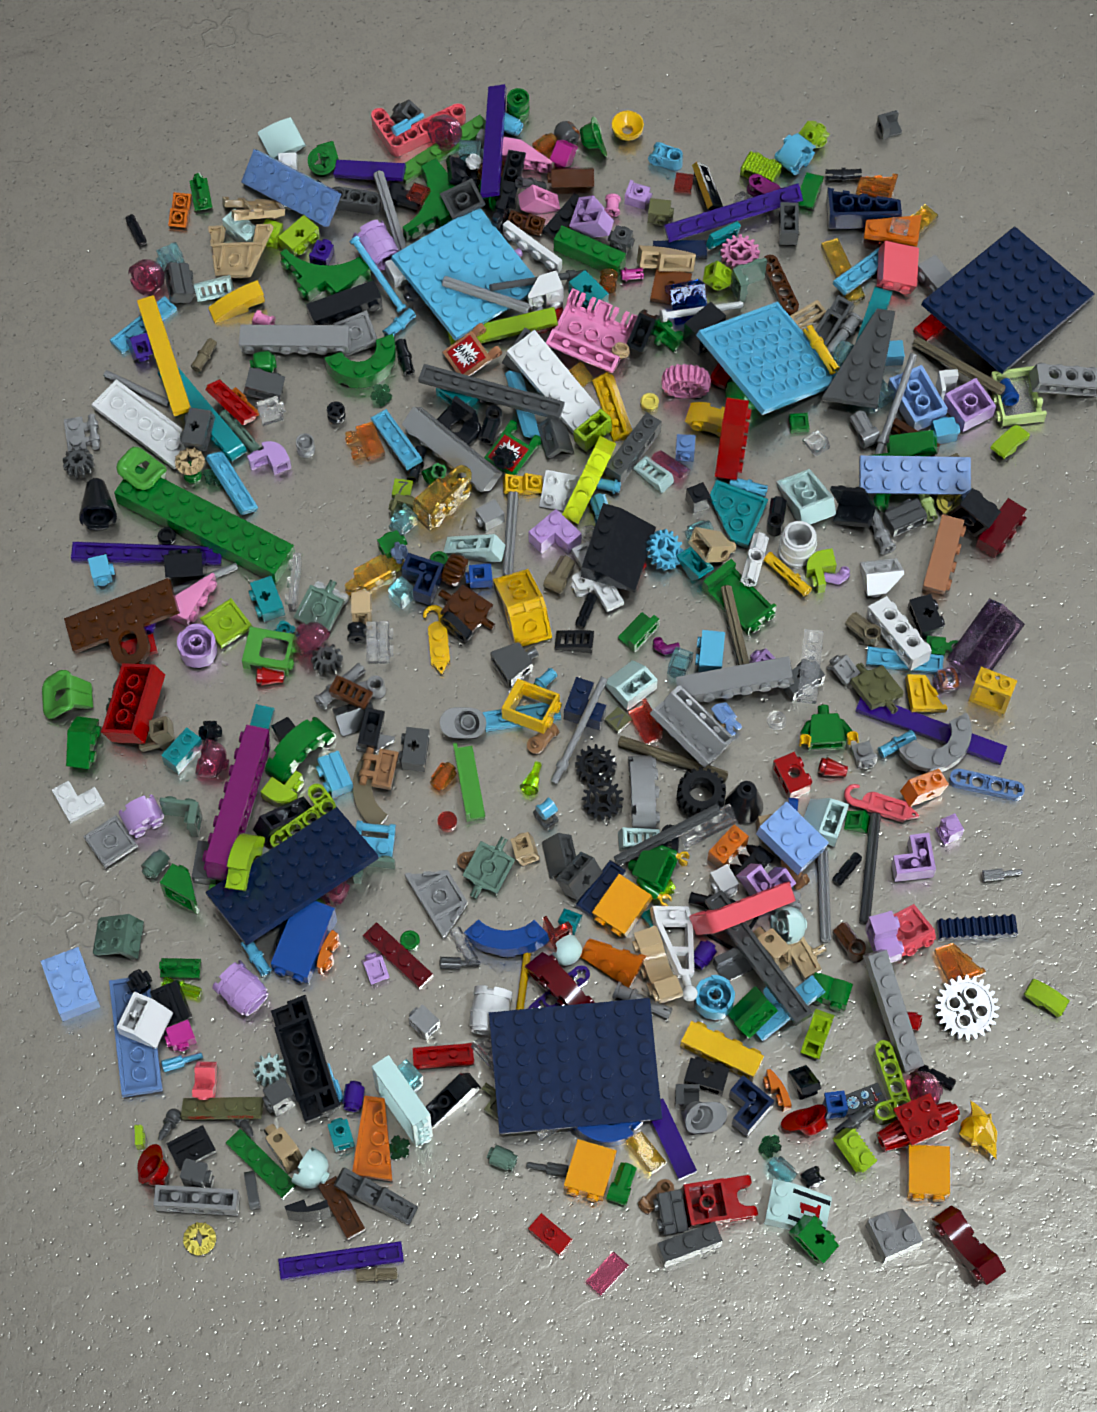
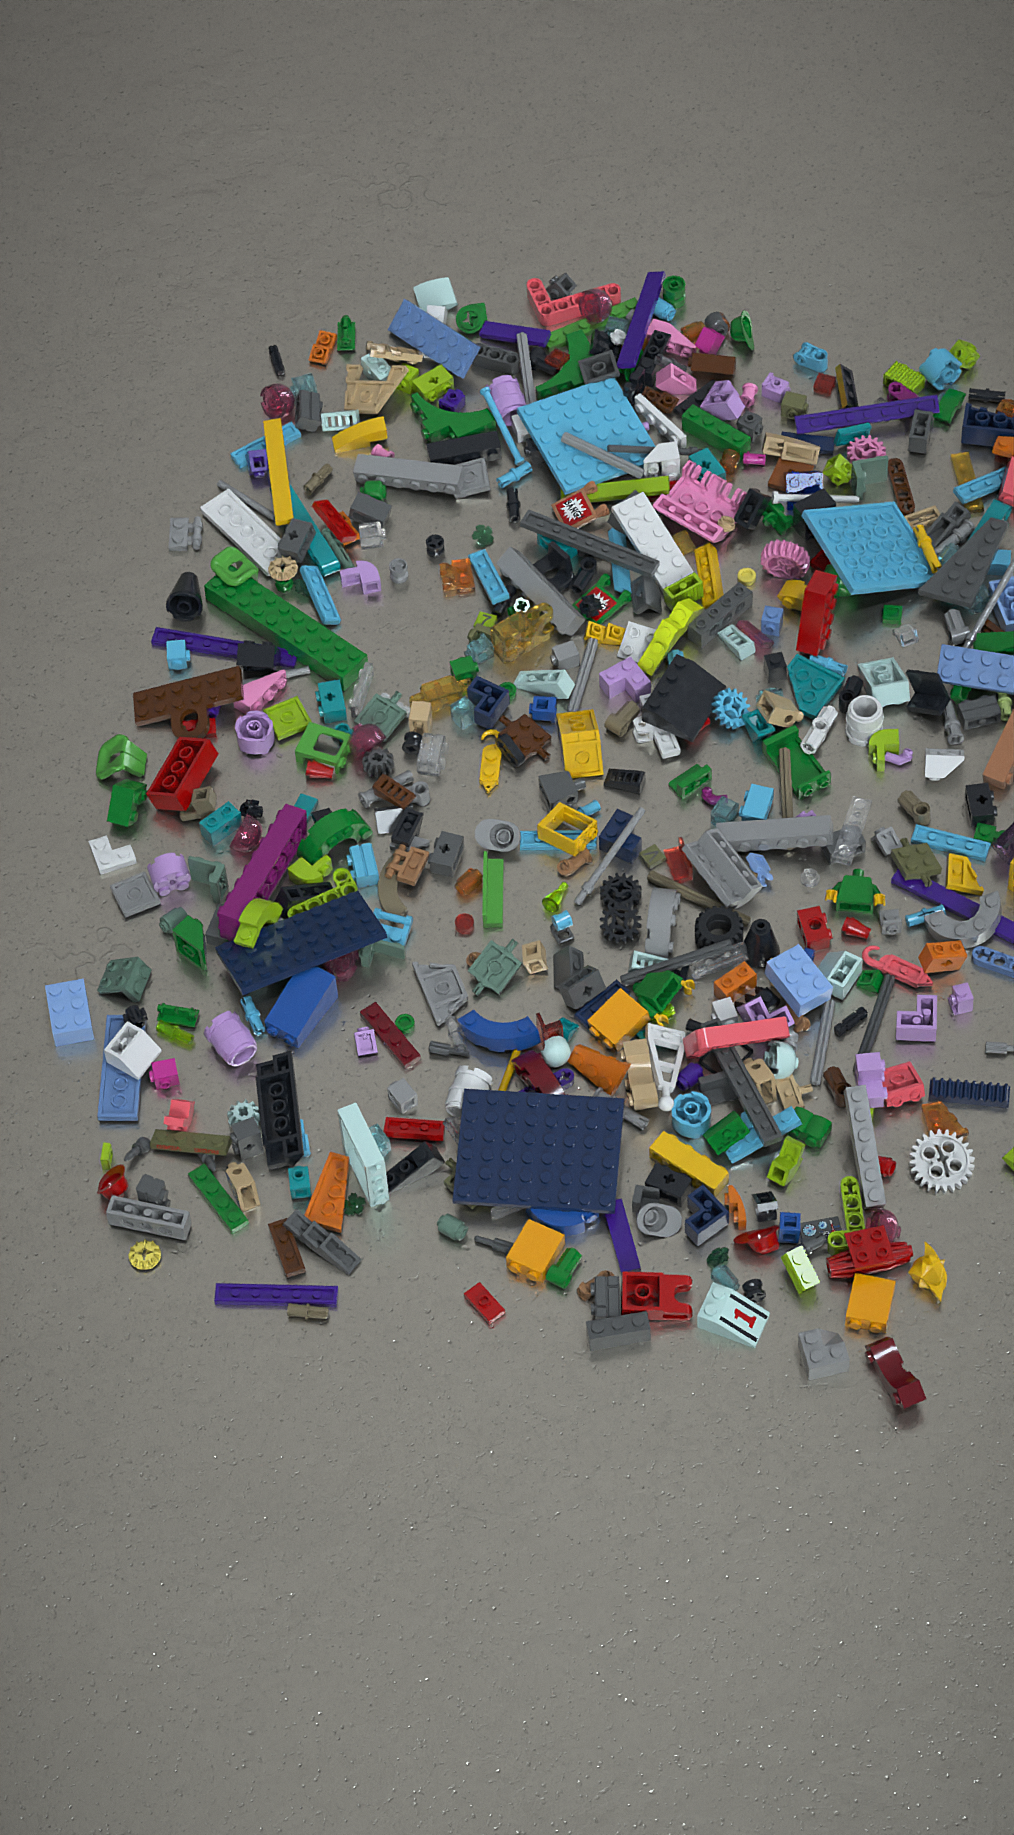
camera: 15 degrees right, 10 degrees down
dark grey gear [62,447,94,479] -> none
black plate [150,980,192,1028] -> none
black plate [157,527,176,545] -> none
medium azure axle [161,1053,203,1072] -> none
black plate [166,1125,216,1171] -> none
dark grey beam [244,1170,261,1210] -> none
black slope [284,1199,332,1222] -> none
light aqua cylinder [292,1147,330,1189] -> none
orange slope [317,930,340,975] -> none
green brick [324,334,396,389] -> none
dark purple brick [342,1081,365,1112] -> none
medium azure axle [391,113,424,136] -> none
sand blue plate [391,542,408,564] -> none
reddish brown gear [441,554,468,586] -> none
black axle [575,593,597,628] -> none
clear pink tile [586,1251,629,1297] -> none
medium azure pin [597,478,621,494] -> none
light aqua slope [605,660,658,711] -> none
yellow piece [612,110,644,141] -> none
clear yellow slope [625,1131,667,1175] -> none
yellow pin [763,552,812,597] -> none
green brick [788,1214,840,1264] -> none
white brick [866,596,932,671] -> none
black axle [917,1064,956,1090] -> none
head [932,667,962,694] -> none

